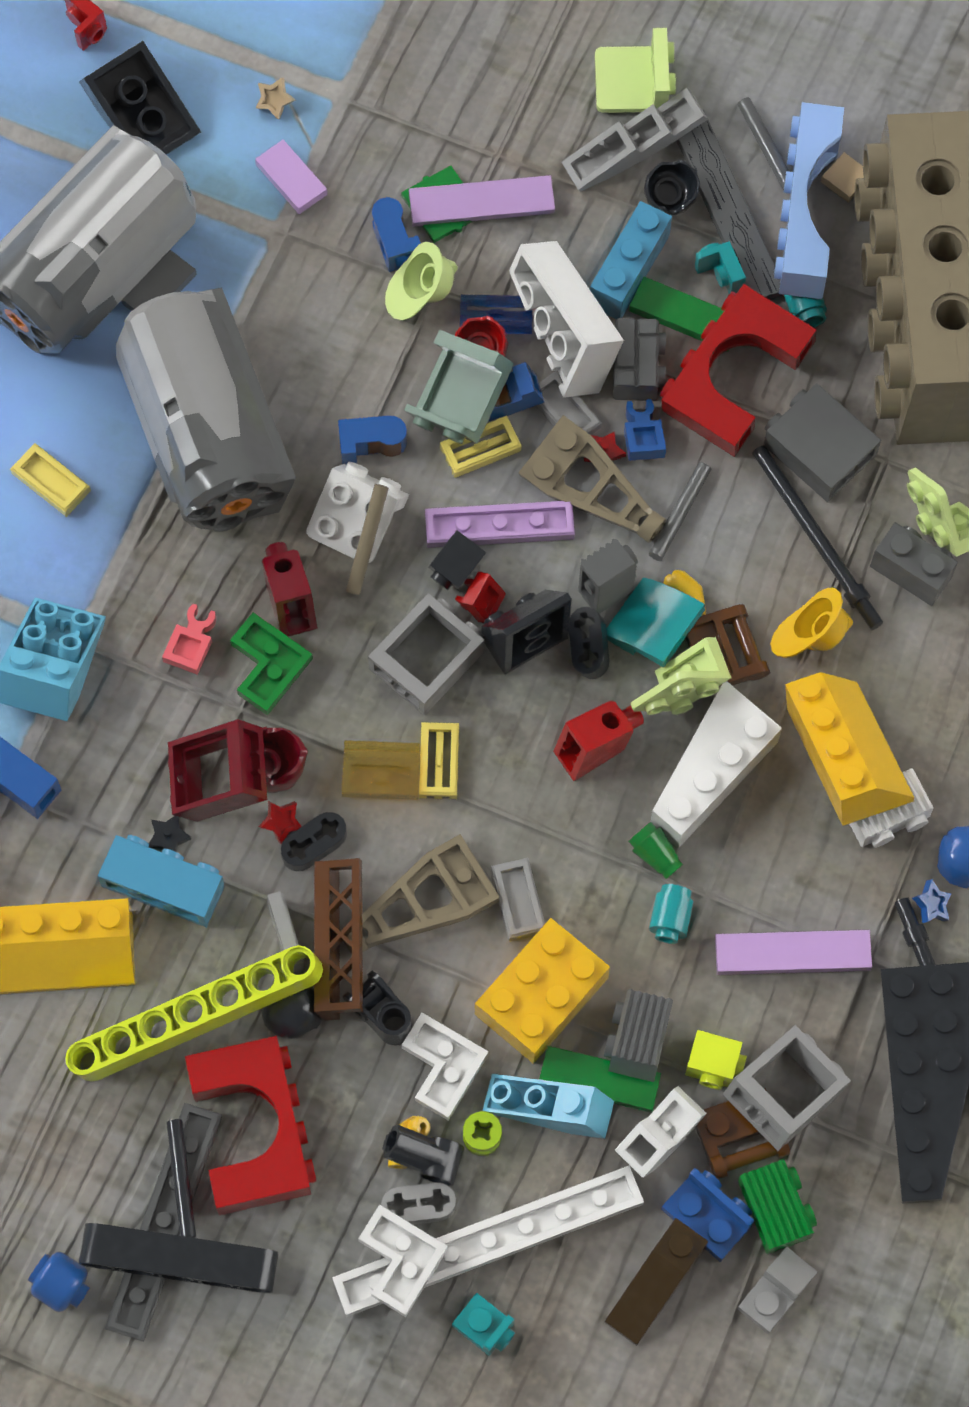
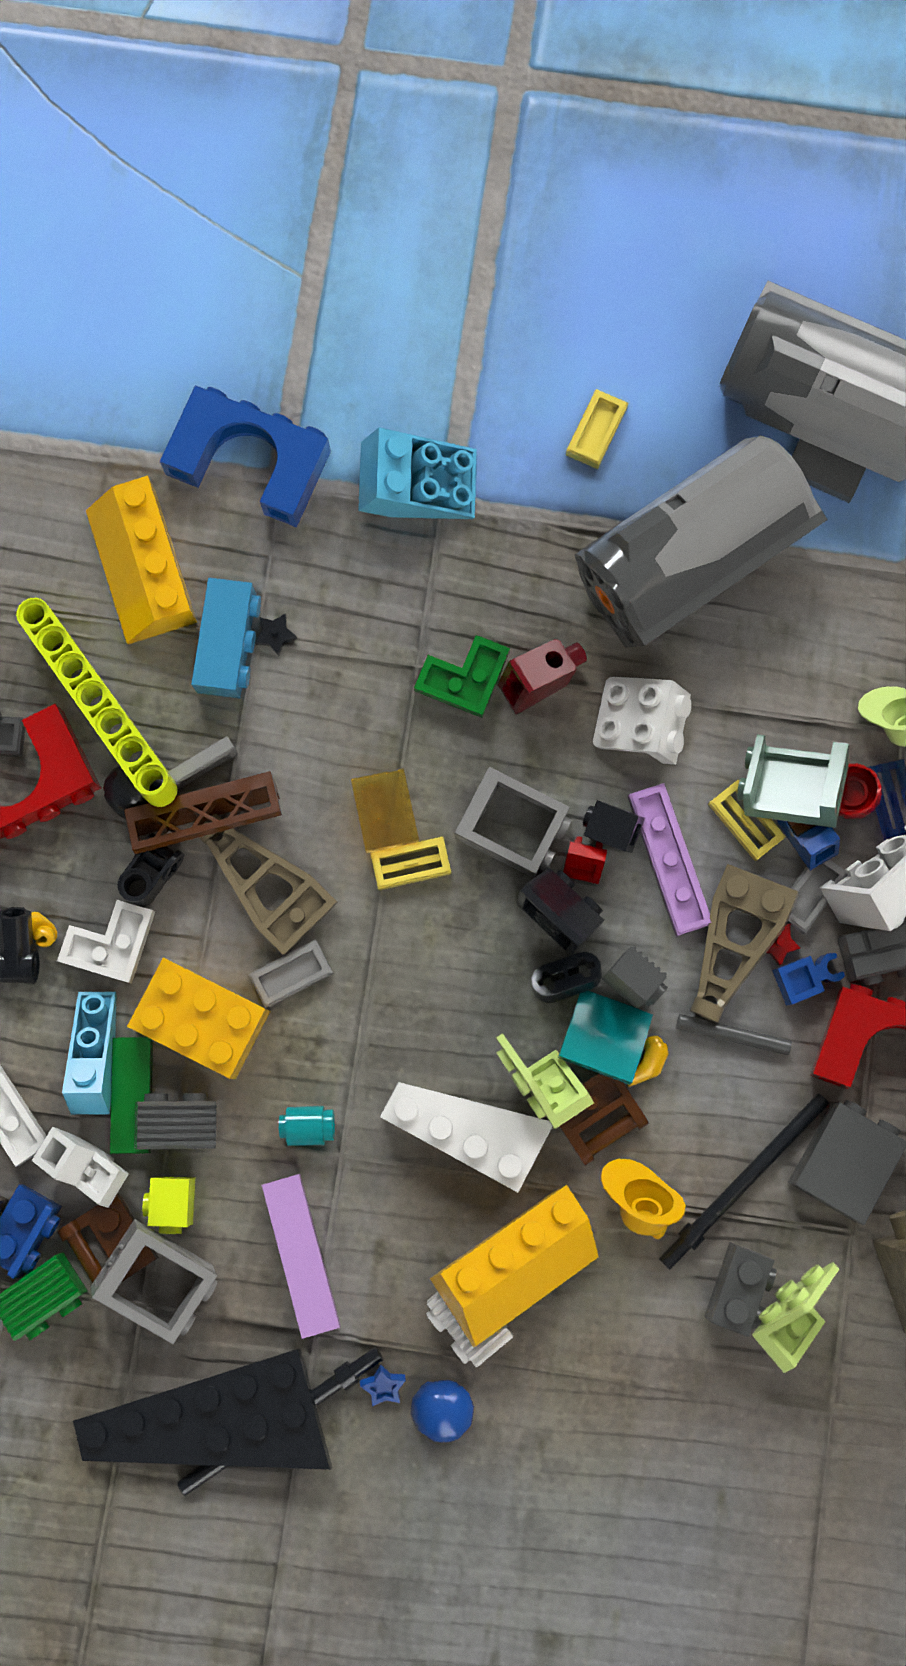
camera: 80 degrees right, 10 degrees up
coral plate [162,604,216,675] -> none
dark red window [168,719,267,822] -> none
red piece [258,801,302,844] -> none
dark red hair [262,726,308,793] -> none
black beam [281,812,347,871] -> none
blue leg [338,416,407,465] -> none
dark tan bar [346,484,389,595] -> none
lime wheel [463,1111,502,1156] -> none
red torso [553,700,644,781] -> none
green cone [628,822,683,879] -> none

